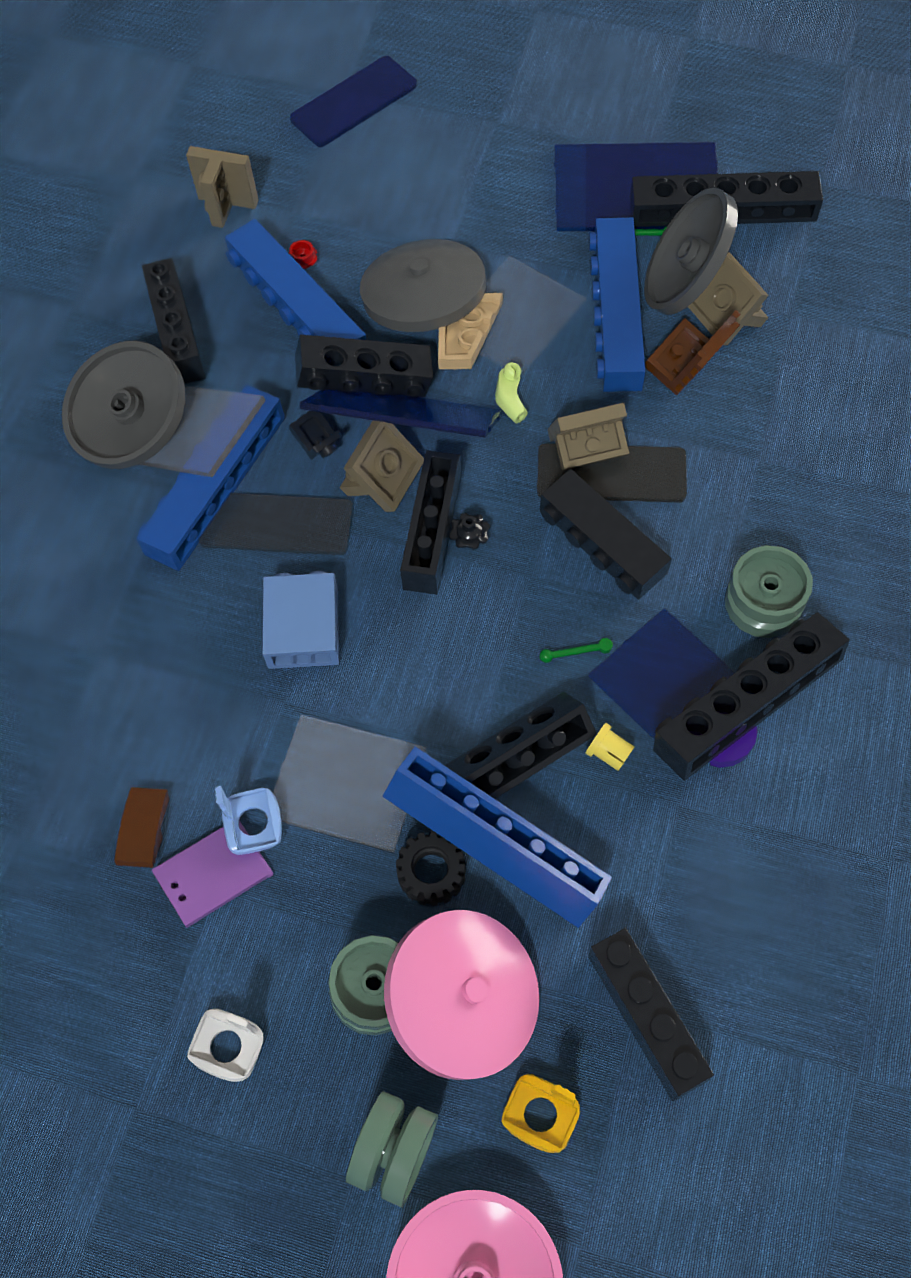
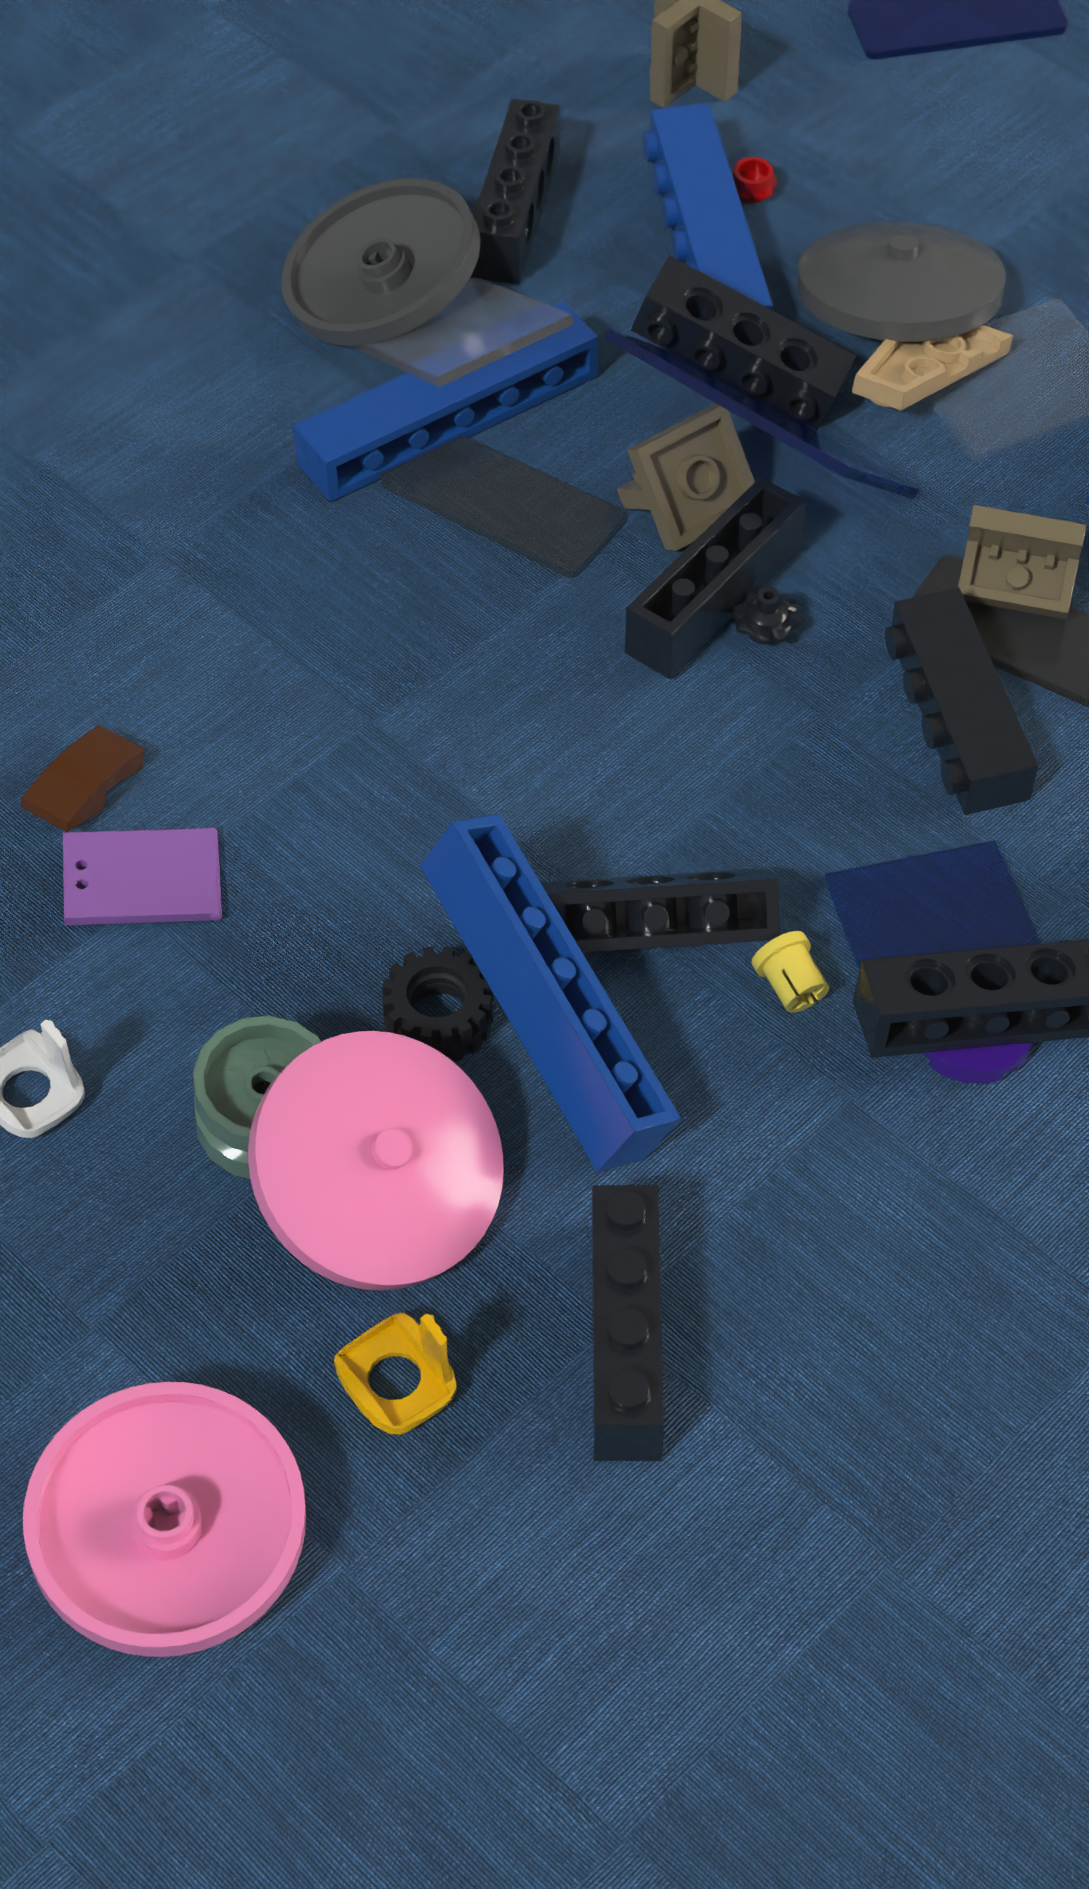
camera: 25 degrees right, 10 degrees down
light blue piece [215,786,282,855] -> none
medium blue brick [263,571,339,669] -> none
clear piece [265,715,427,852] -> none
black bracket [288,407,343,460] -> none
sand green wheel [345,1091,438,1208] -> none
yellowish green arm [495,362,528,424] -> none
green hinge [539,638,613,663] -> none

